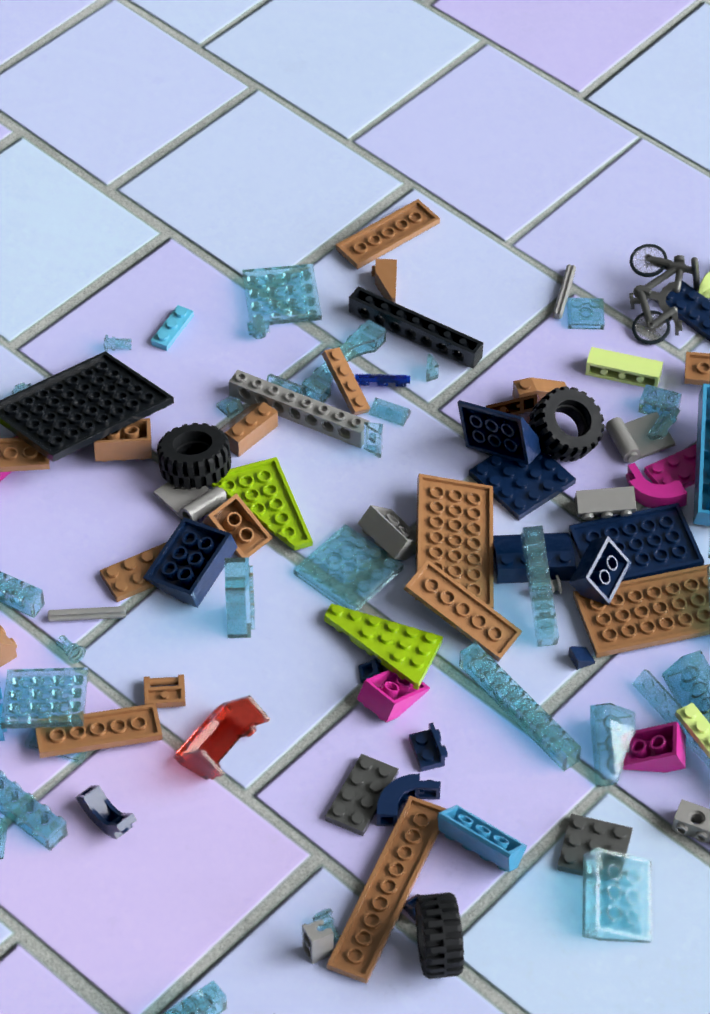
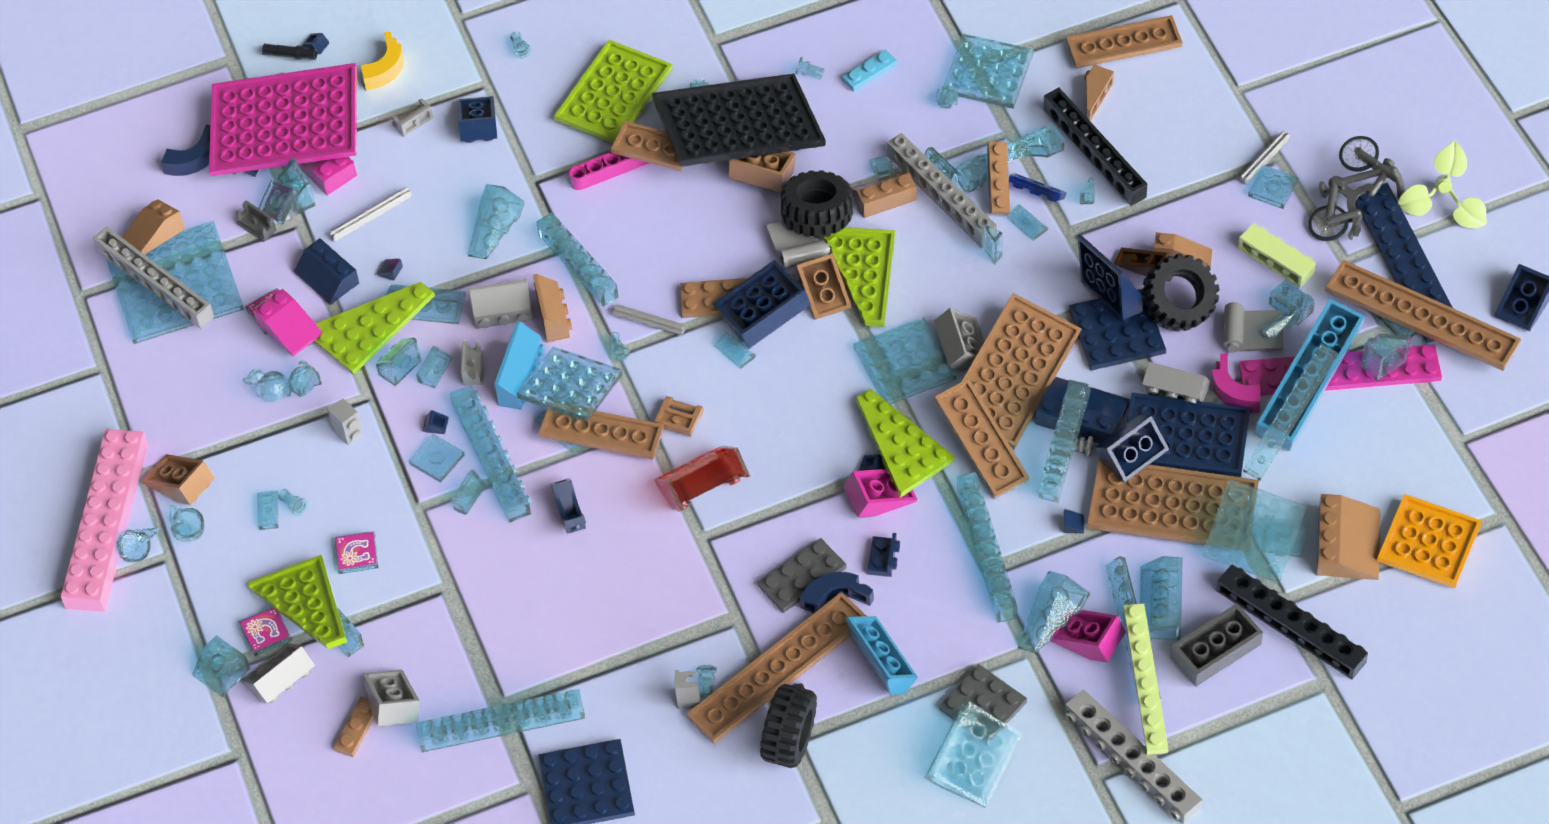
camera: 30 degrees right, 5 degrees up
clear light blue brick [225,557,255,638] -> none
none -> clear light blue slope [714,330,757,369]

